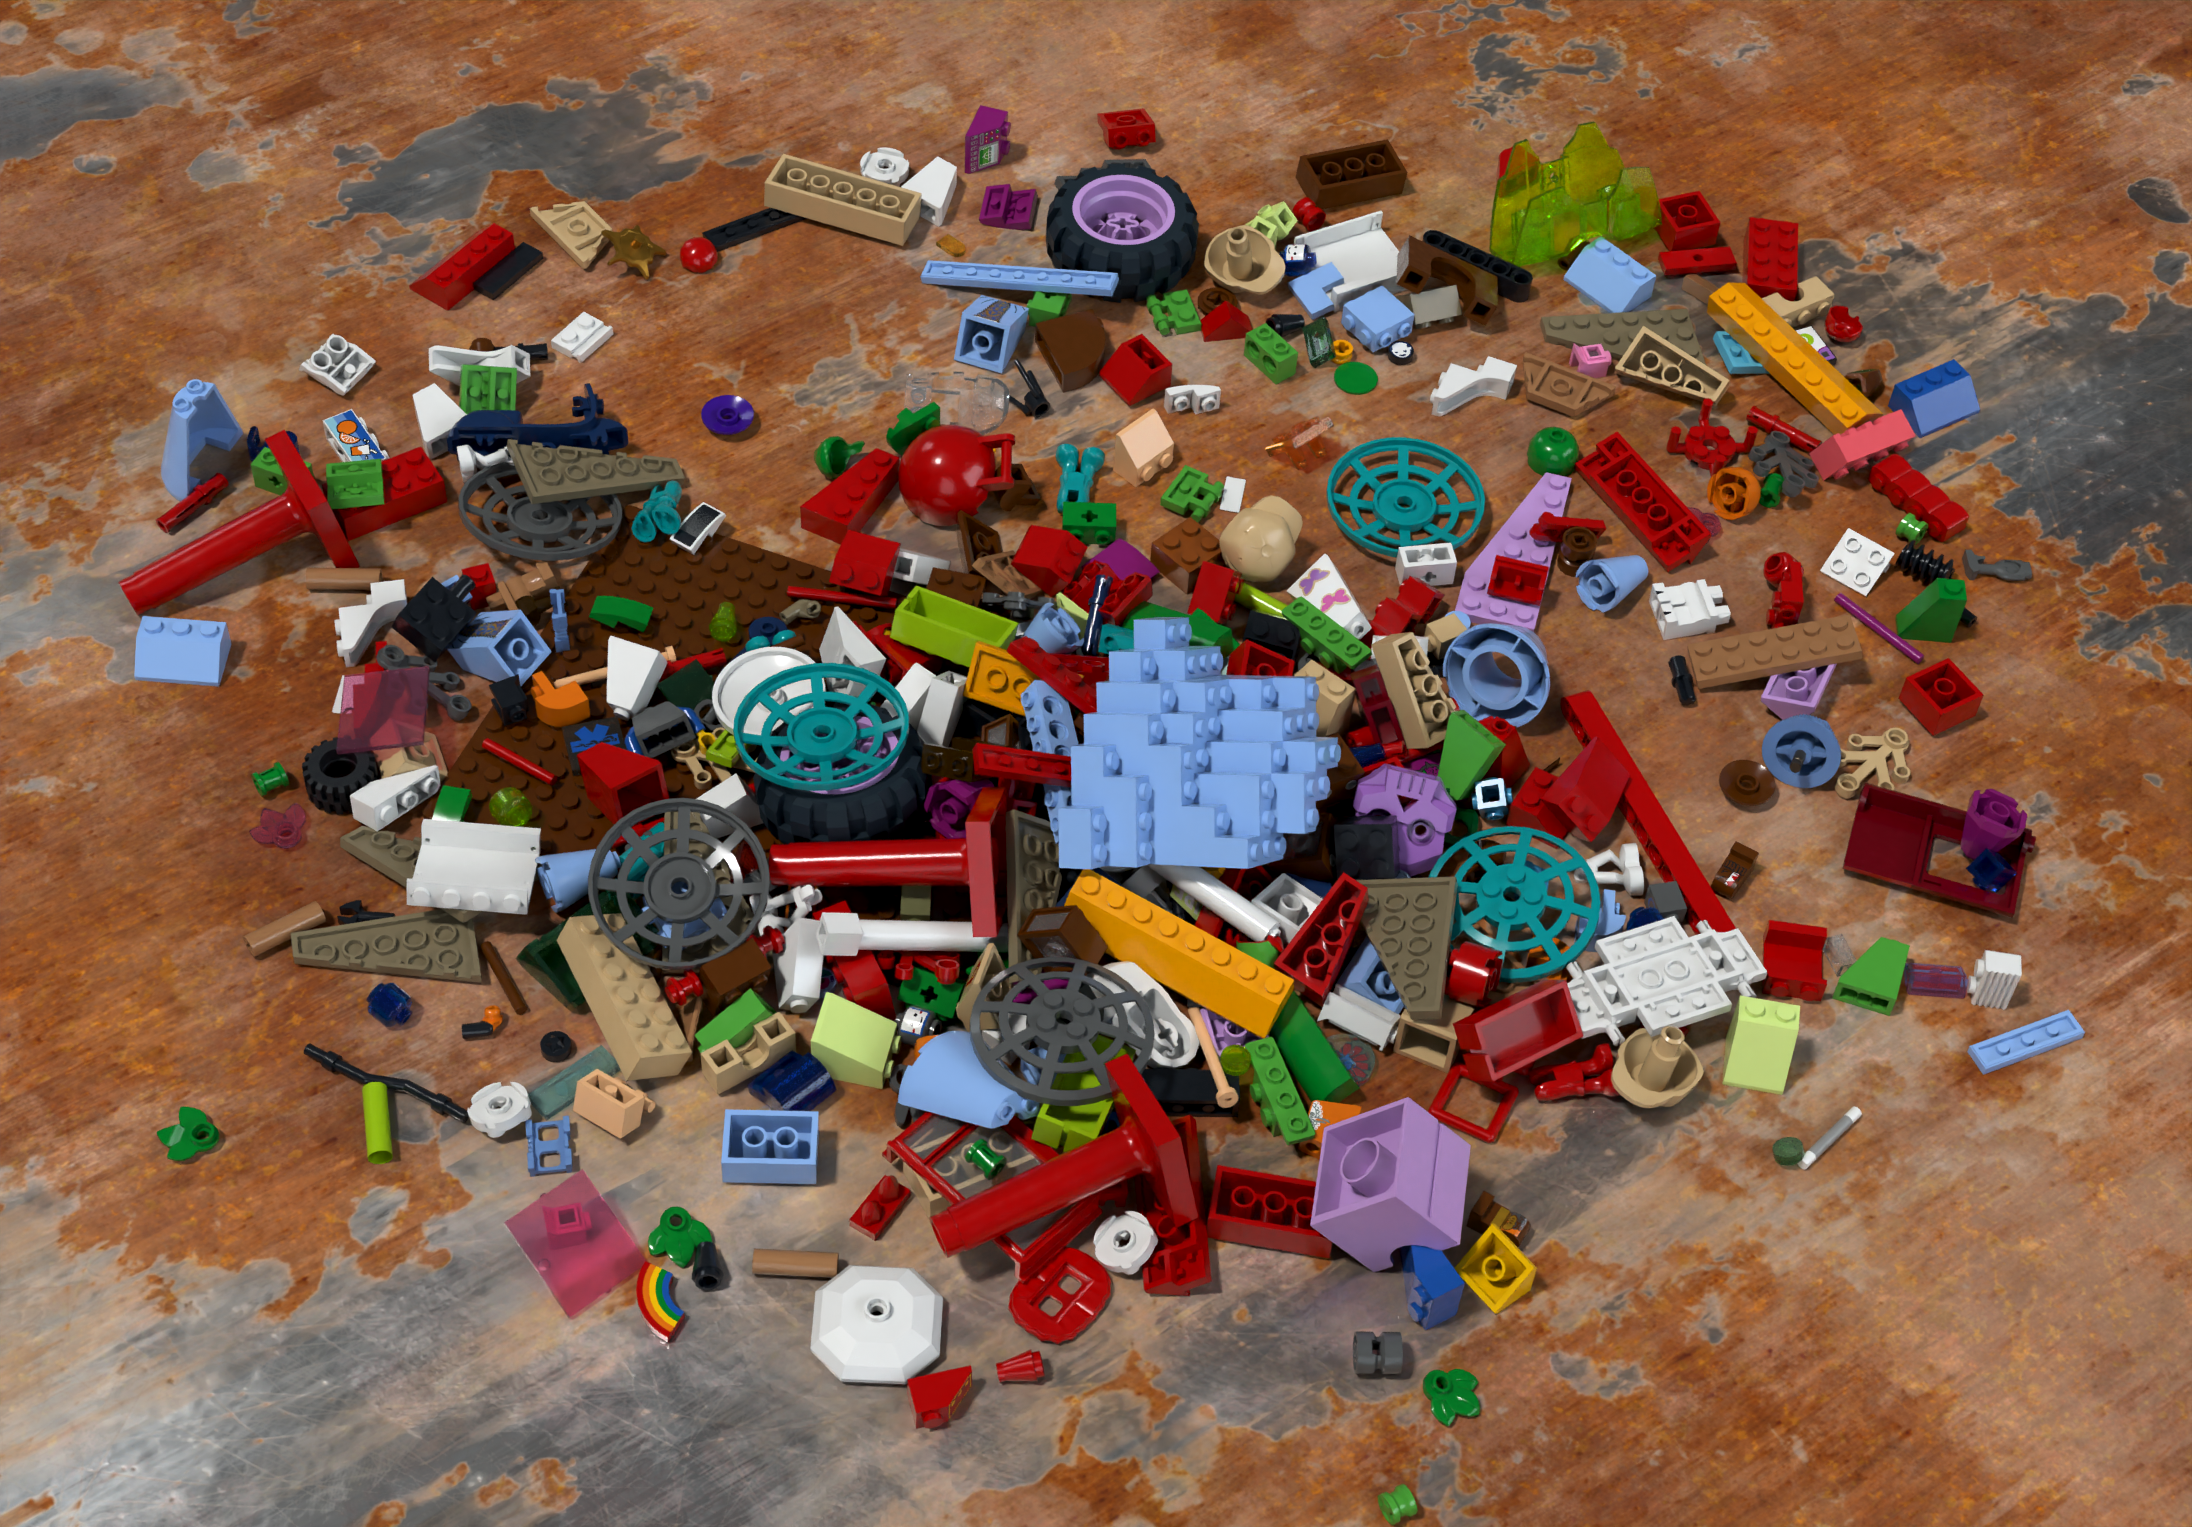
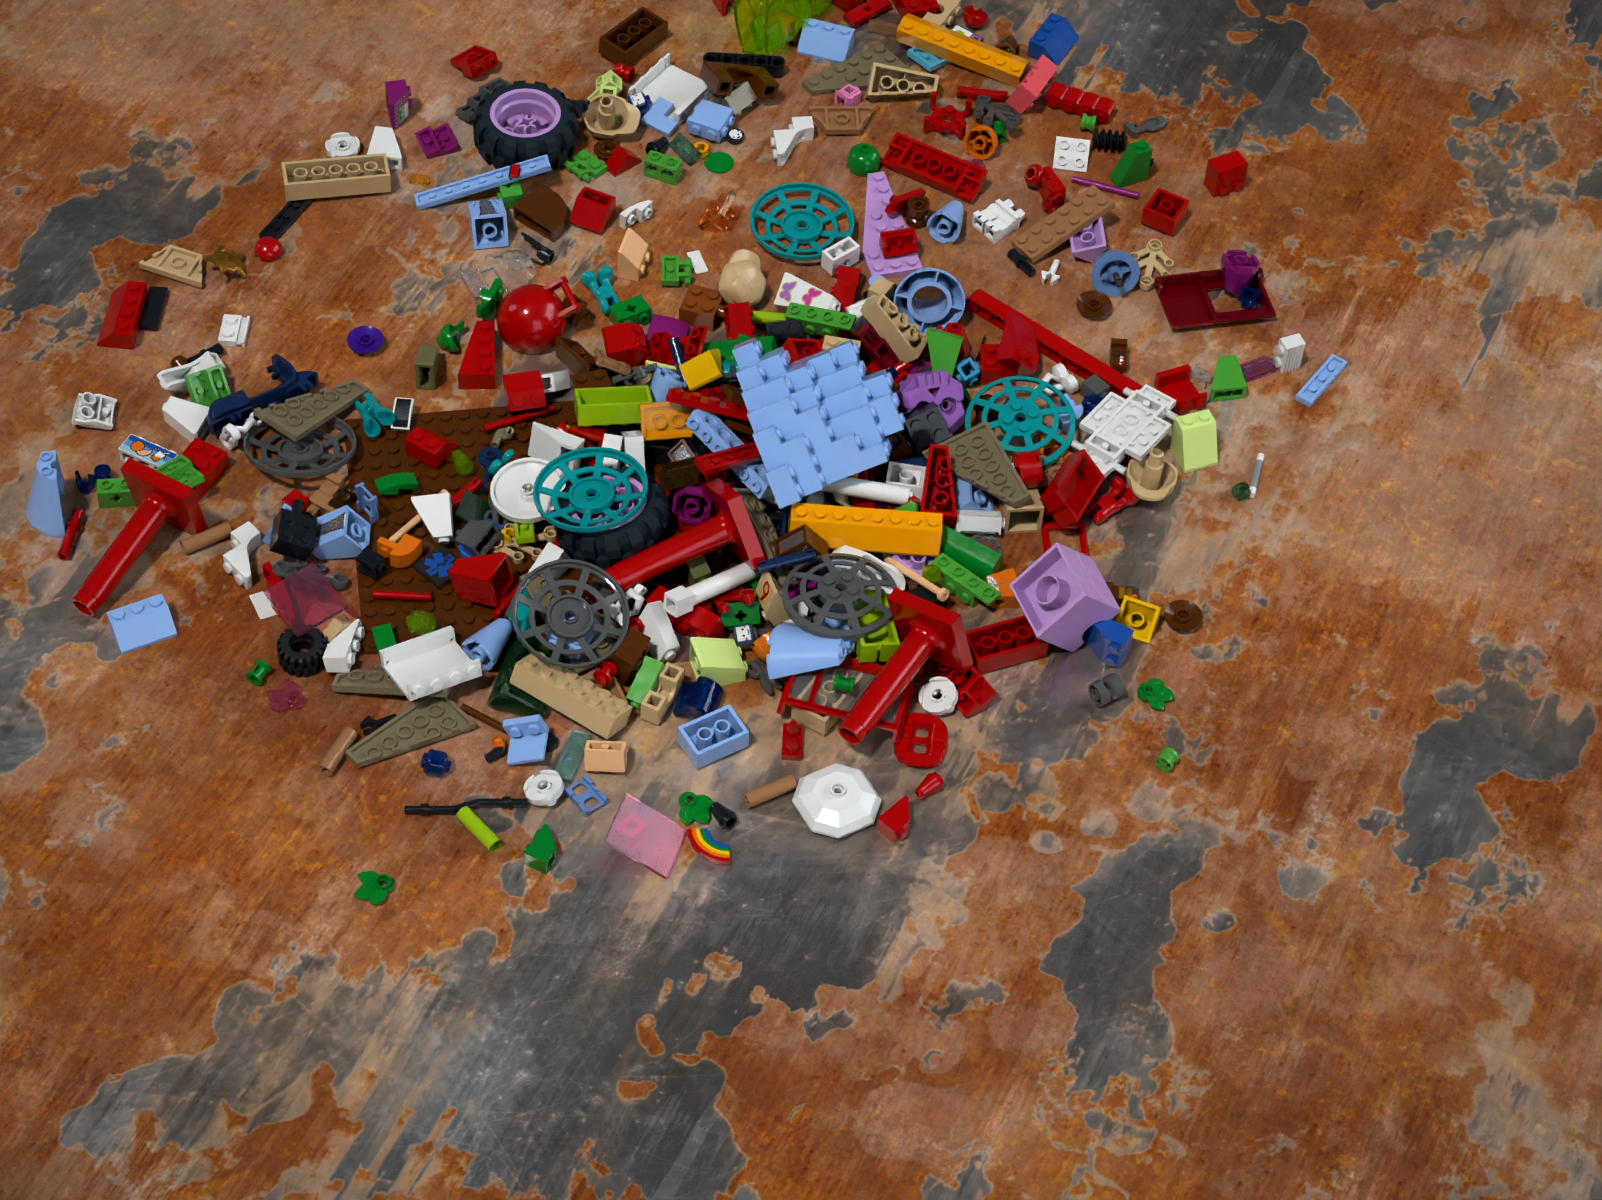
camera: 30 degrees left, 0 degrees up
none -> red slope [405,427,458,469]
none -> olive slope [415,345,439,390]
none -> light blue bracket [502,714,549,766]
none -> red piece [509,164,520,180]
none -> green slope [523,824,556,874]
none -> black plant [567,98,590,119]
none -> yellow slope [679,348,723,391]
none -> dark blue pin [757,548,816,574]
none -> white bar [1041,259,1060,287]
none -> reddish brown dish [1164,600,1202,631]
none -> red piece [1203,150,1248,198]

